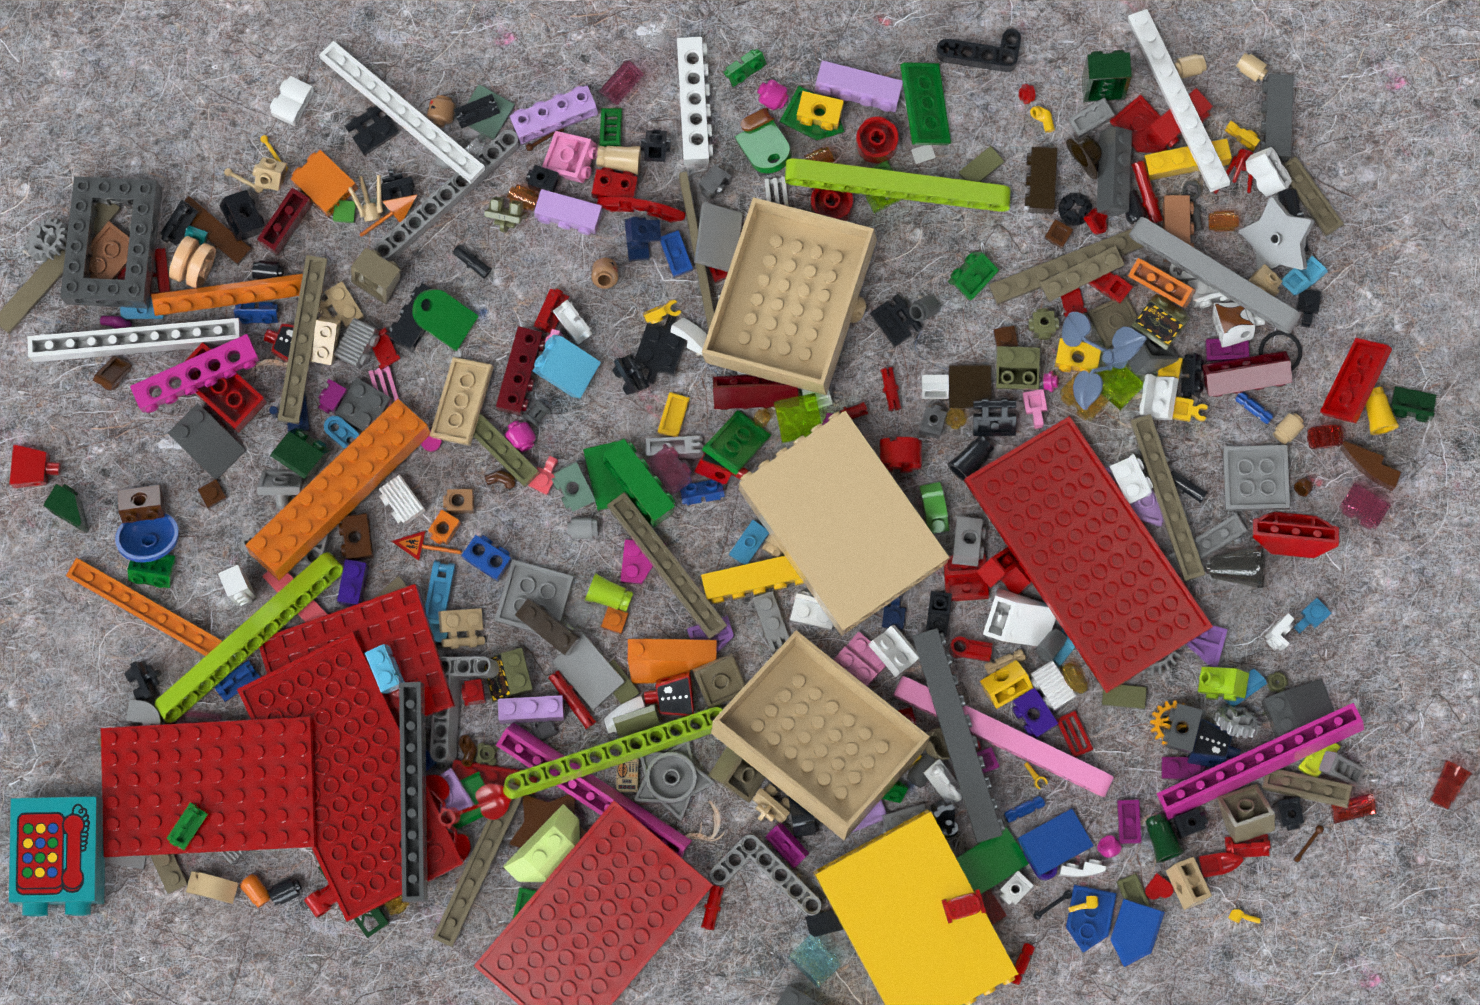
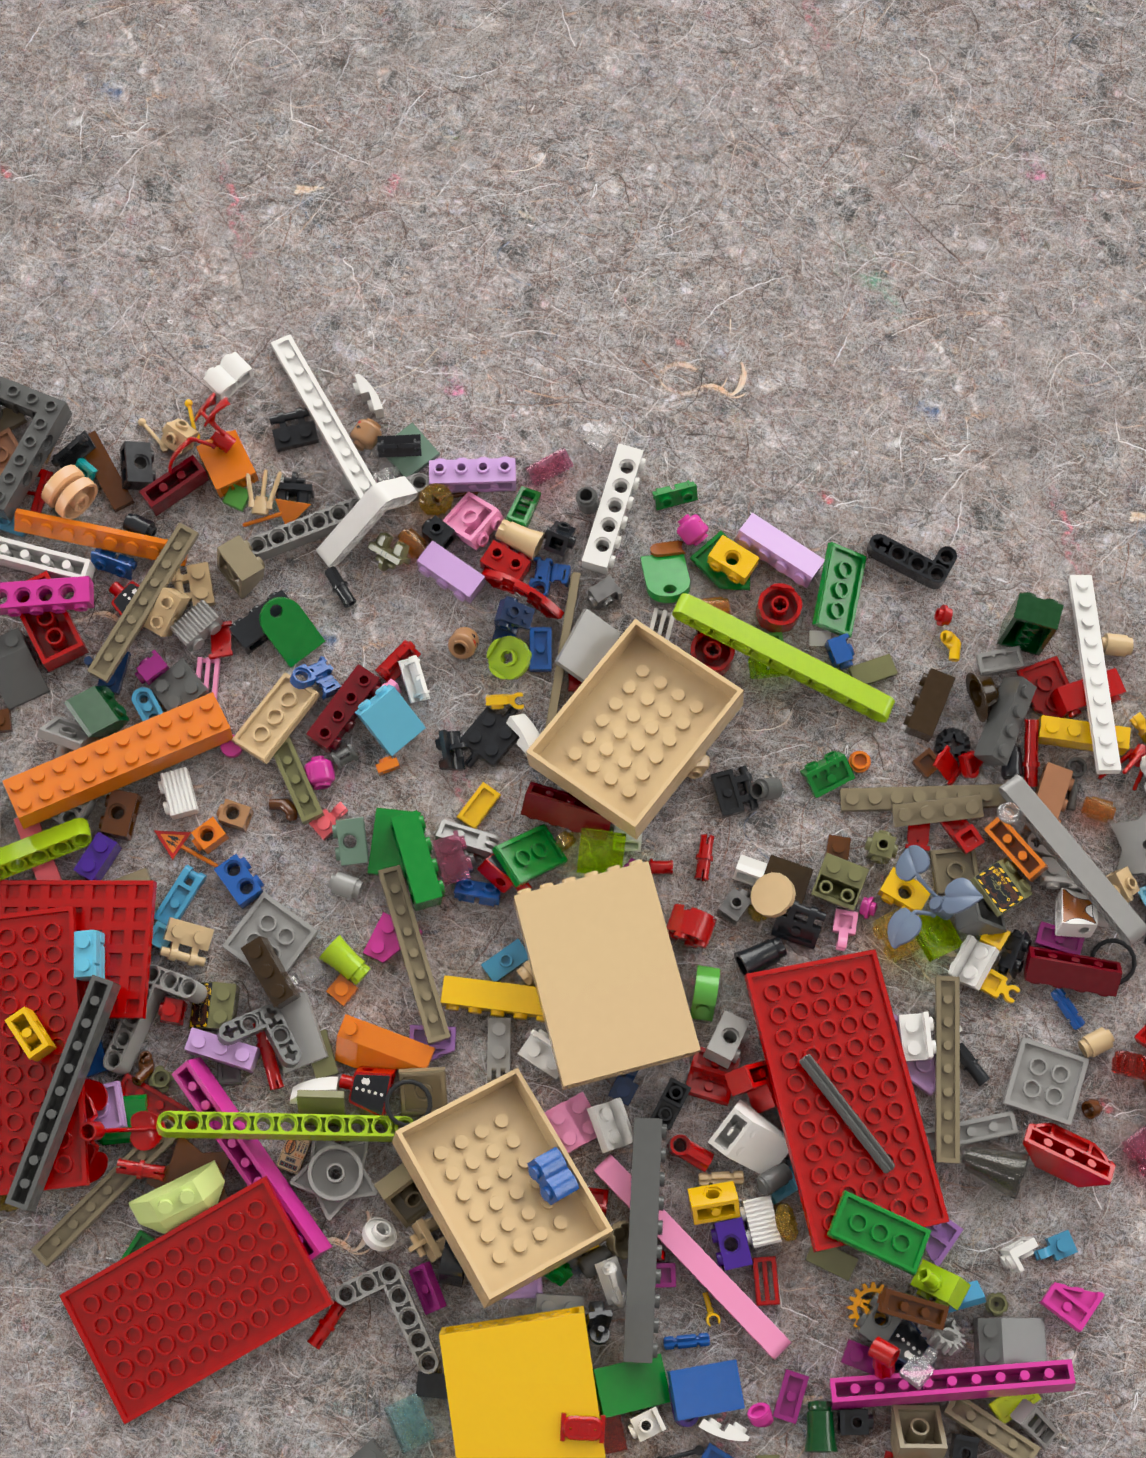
camera: 15 degrees right, 5 degrees down
none -> yellow brick [5,1007,57,1062]
none -> red pin [116,1158,166,1181]
none -> red plant [168,392,236,473]
none -> dark grey beam [217,1004,302,1068]
none -> blue piece [290,656,341,700]
none -> white beam [316,476,419,567]
none -> white slope [353,374,385,419]
none -> white plate [362,1217,397,1251]
none -> orange plate [376,756,400,776]
none -> black piece [385,1079,432,1127]
none -> clear yellow gear [418,483,454,516]
none -> lime plate [487,636,532,680]
none -> brick [527,1147,579,1205]
none -> blue piece [529,557,572,598]
none -> dark grey brick [576,487,600,514]
none -> tan tile [750,872,796,918]
none -> dark grey axle [799,1054,895,1174]
none -> blue brick [824,633,854,670]
none -> green tile [827,1190,932,1276]
none -> orange plate [848,751,871,773]
none -> red piece [868,1336,900,1379]
none -> reddish brown plate [877,1287,949,1330]
none -> clear plate [899,1346,938,1390]
none -> red piece [933,745,962,786]
none -> clear plate [997,802,1020,824]
none -> dark pink wing [1039,1282,1105,1333]

